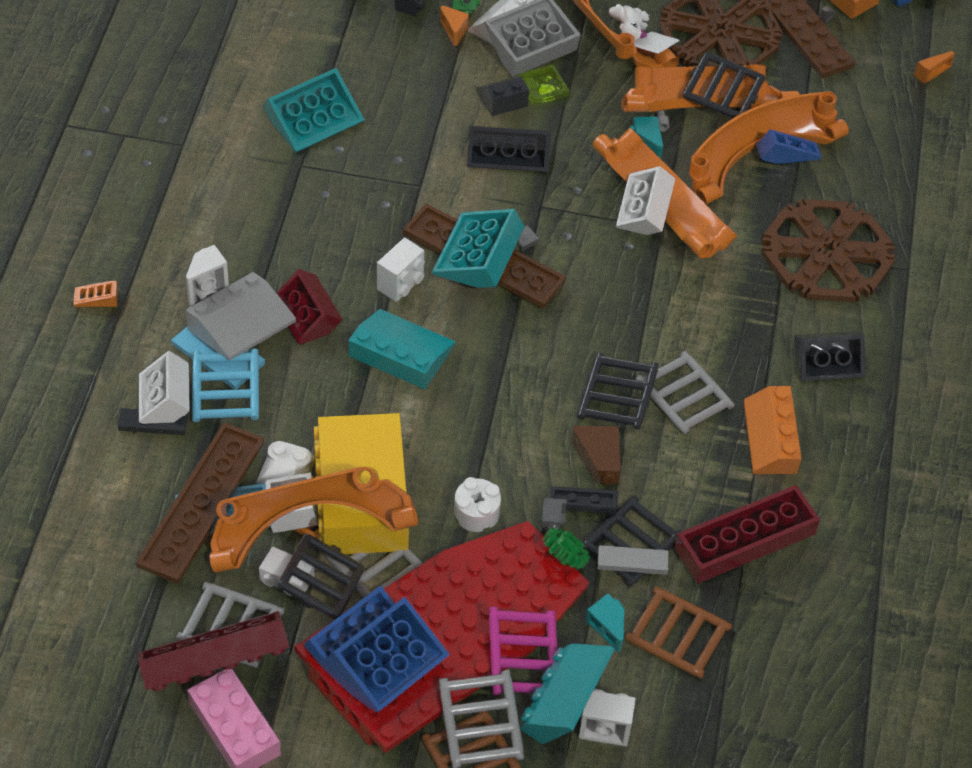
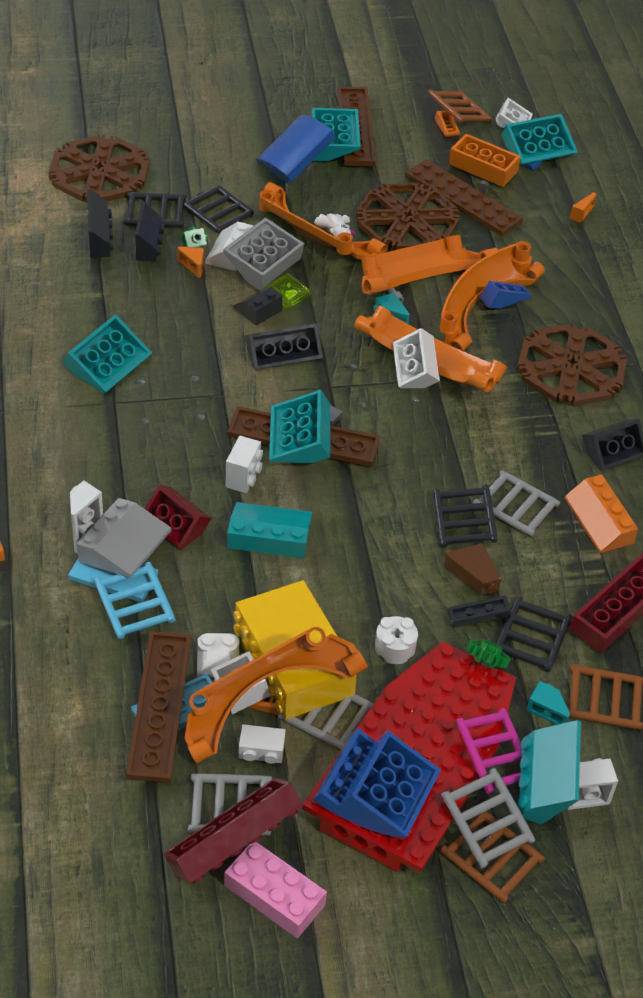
camera: 20 degrees left, 5 degrees down
black tile [118,408,188,435] -> none
white slope [139,351,190,424] -> none
black bar [277,534,365,620] -> none
dark grey brick [541,498,567,534] -> none
light grey tile [598,545,668,575] -> none
white sticker [634,32,679,53] -> none
black bar [682,52,765,118] -> none

